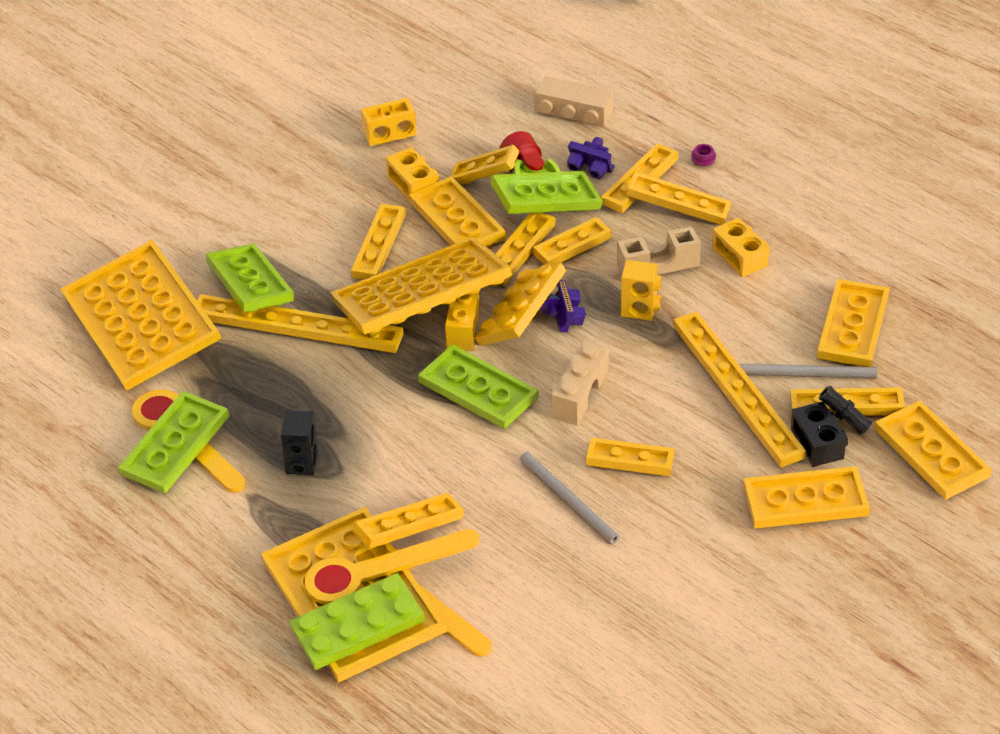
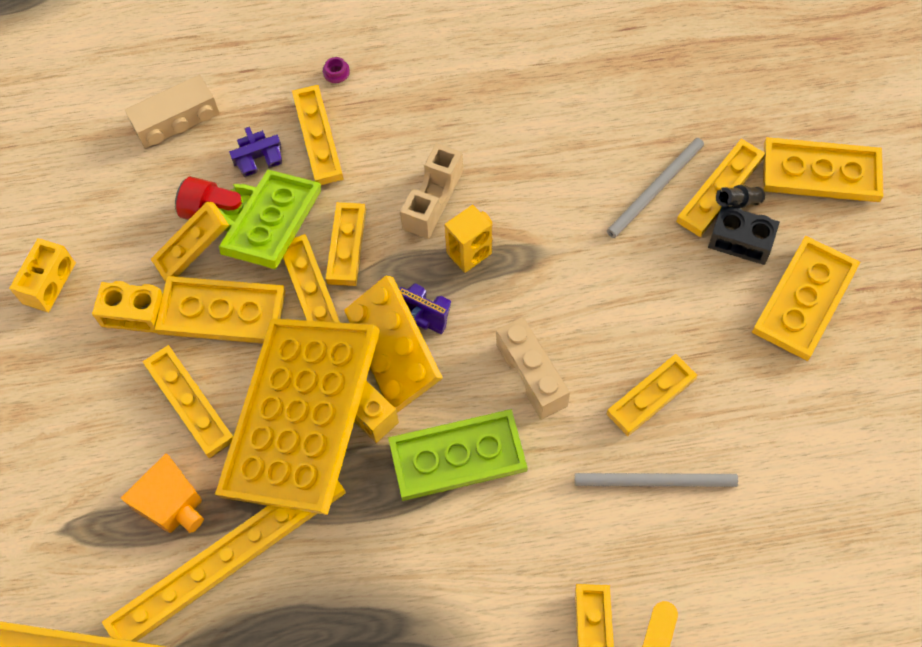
camera: 50 degrees left, 20 degrees up
lime plate [206,243,294,312] -> none
yellow plate [626,171,732,225] -> none
yellow plate [673,311,806,468] -> none
yellow brick [712,217,770,277] -> none
yellow plate [817,279,890,367] -> none
none -> light orange torso [121,453,204,533]

